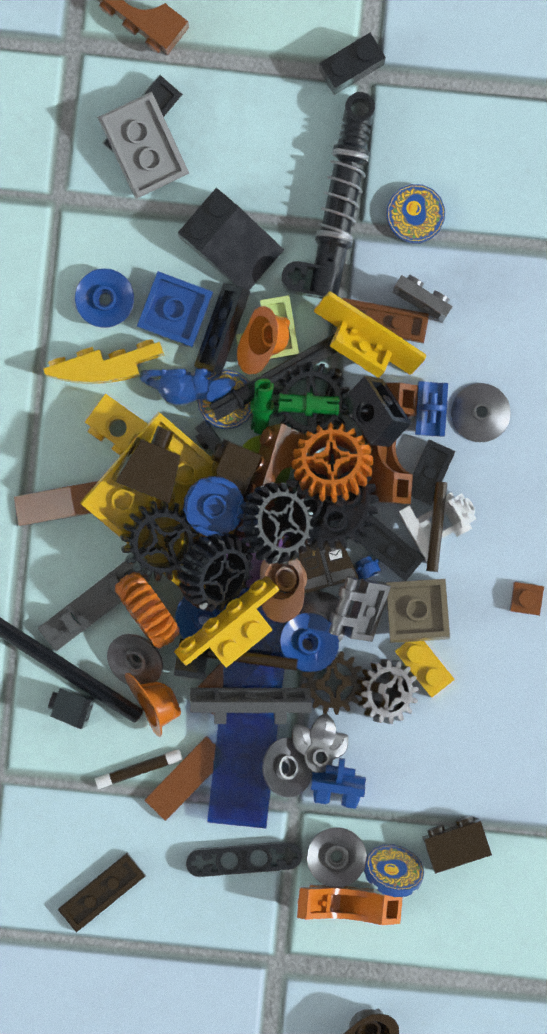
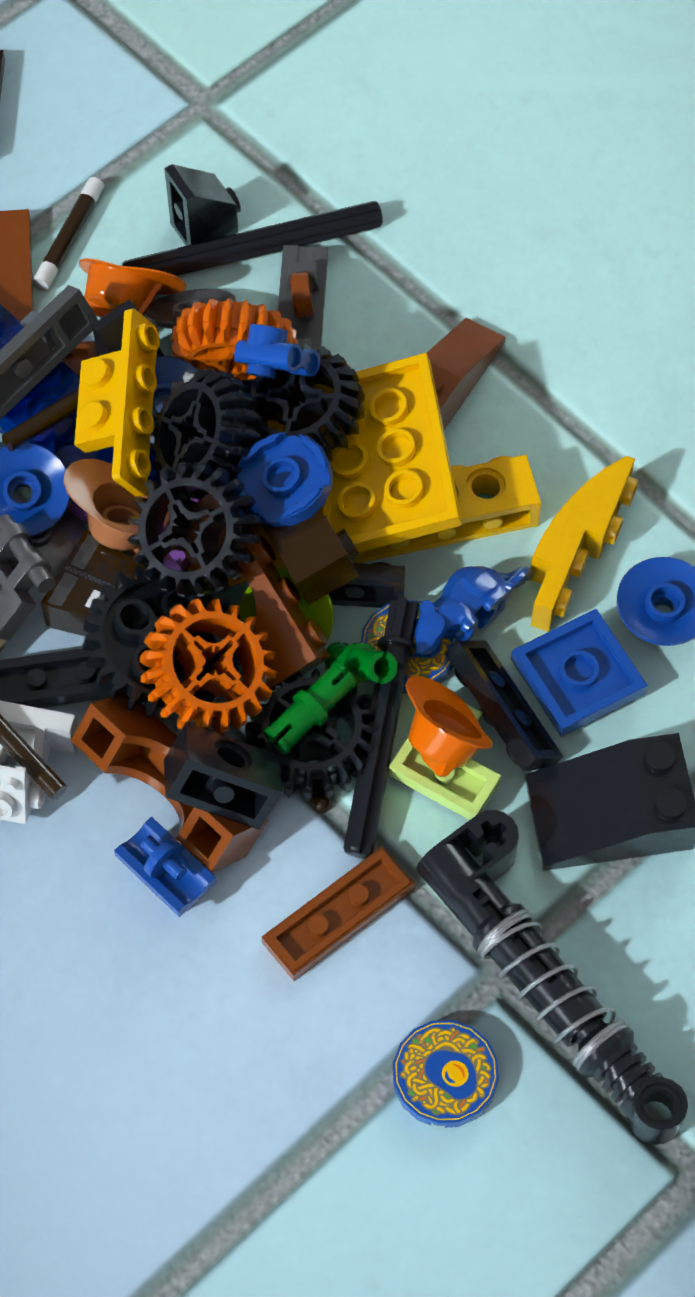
camera: 130 degrees right, 25 degrees down
dark brown torso [112,426,180,503] -> none
yellow bracket [314,291,426,378] -> none
blue plate [355,556,381,581] -> none
flat silver plate [392,275,453,323] -> none
black plate [411,439,456,506] -> none
flat silver dish [451,383,511,442] -> none
none -> blue plate [234,324,320,379]
none -> dark orange tile [290,271,315,319]

